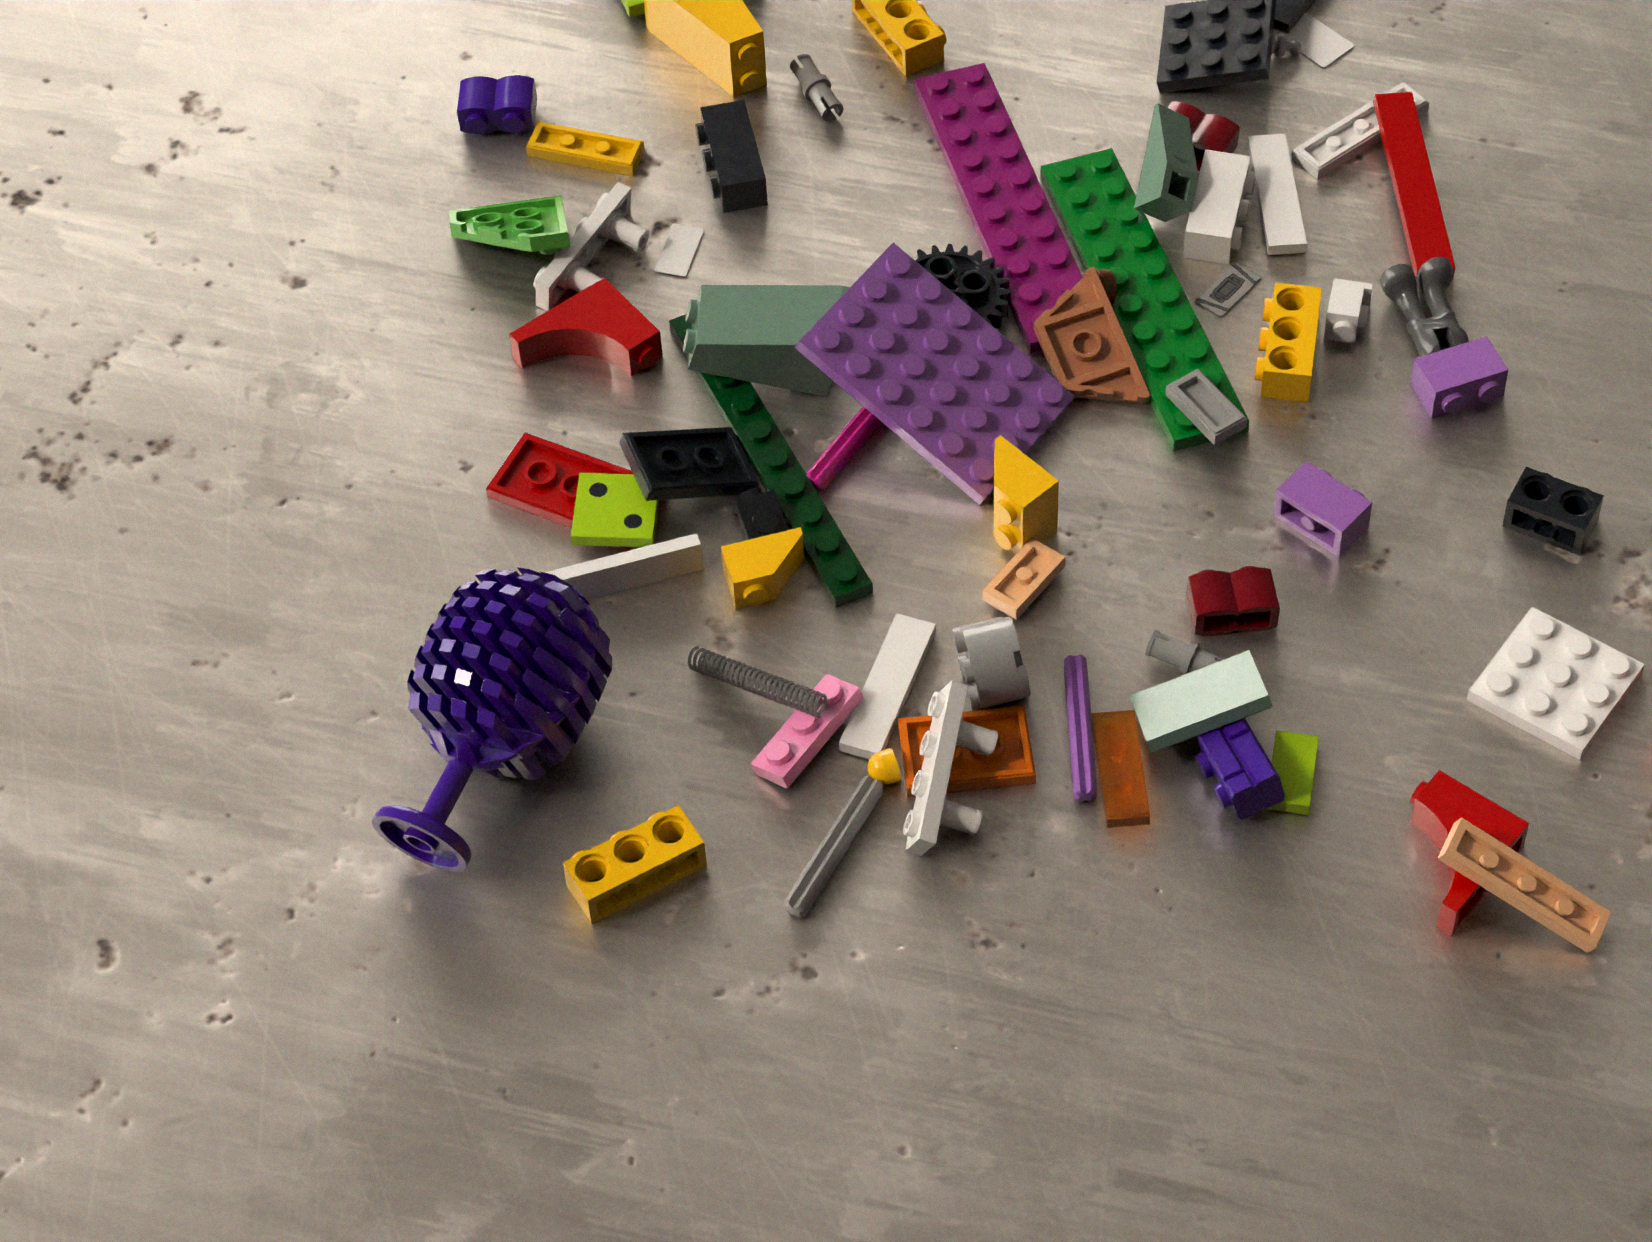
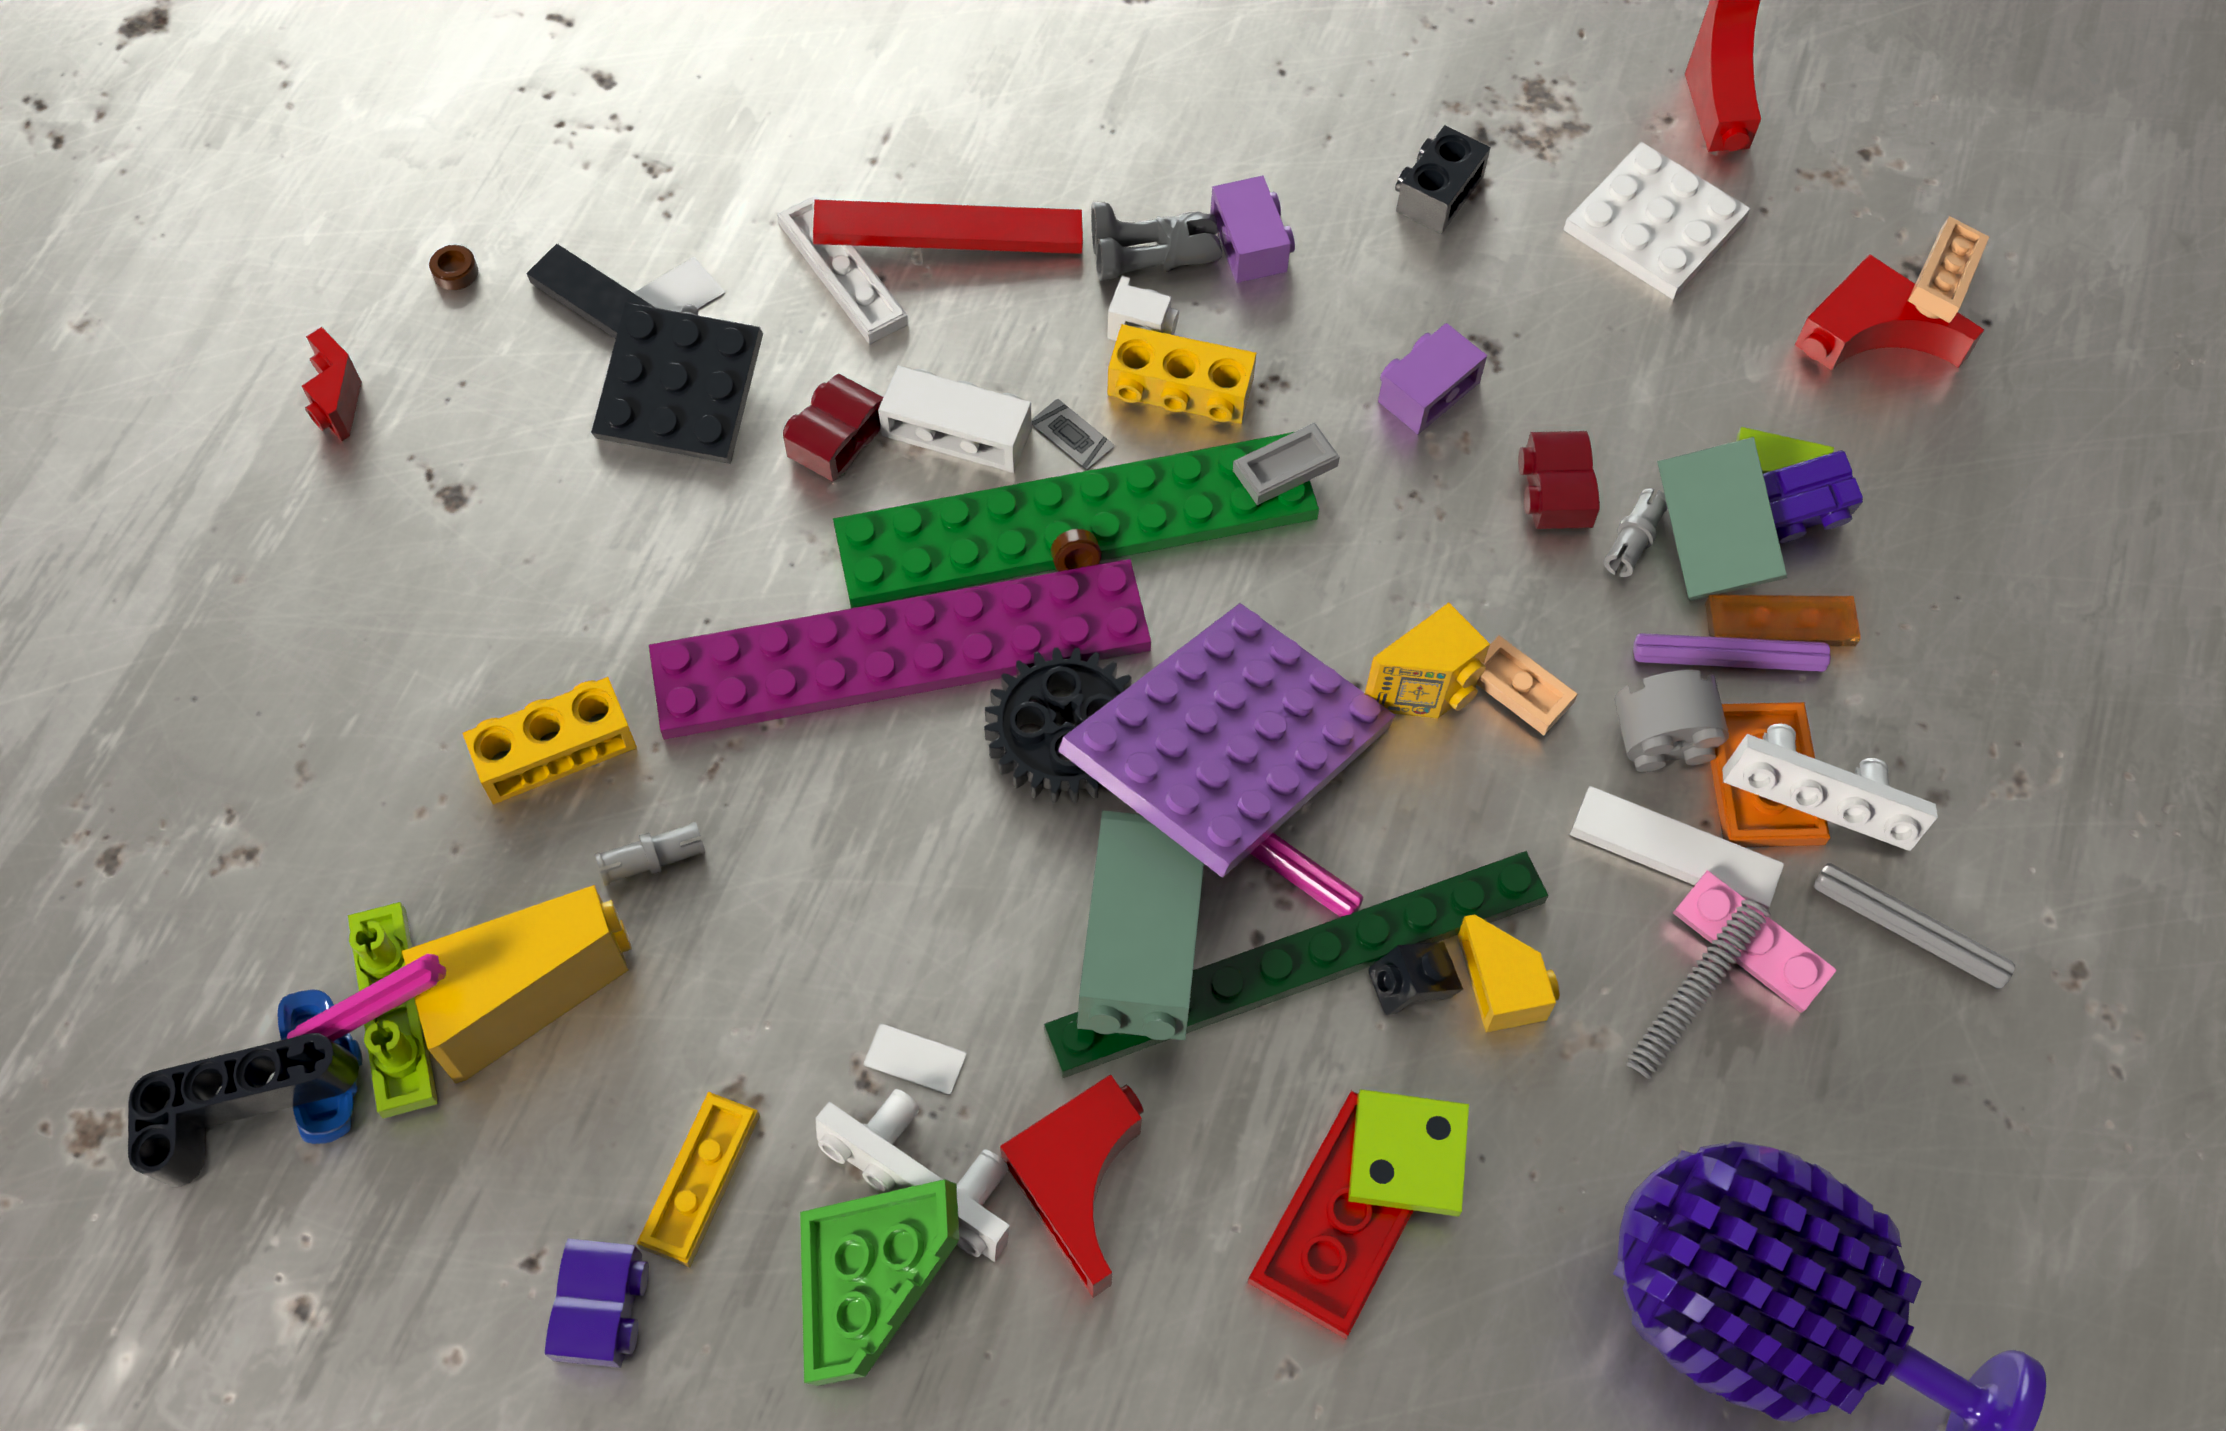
camera: 90 degrees left, 10 degrees up
white tile [545,534,704,600] -> none
yellow brick [563,805,707,924] -> none
black tile [619,427,760,501] -> none
black brick [695,100,768,213] -> none
yellow hinge [868,748,902,785] -> none
nougat wing [1033,267,1151,404] -> none
sand green slope [1134,103,1198,222] -> none
white tile [1247,133,1307,255] -> none

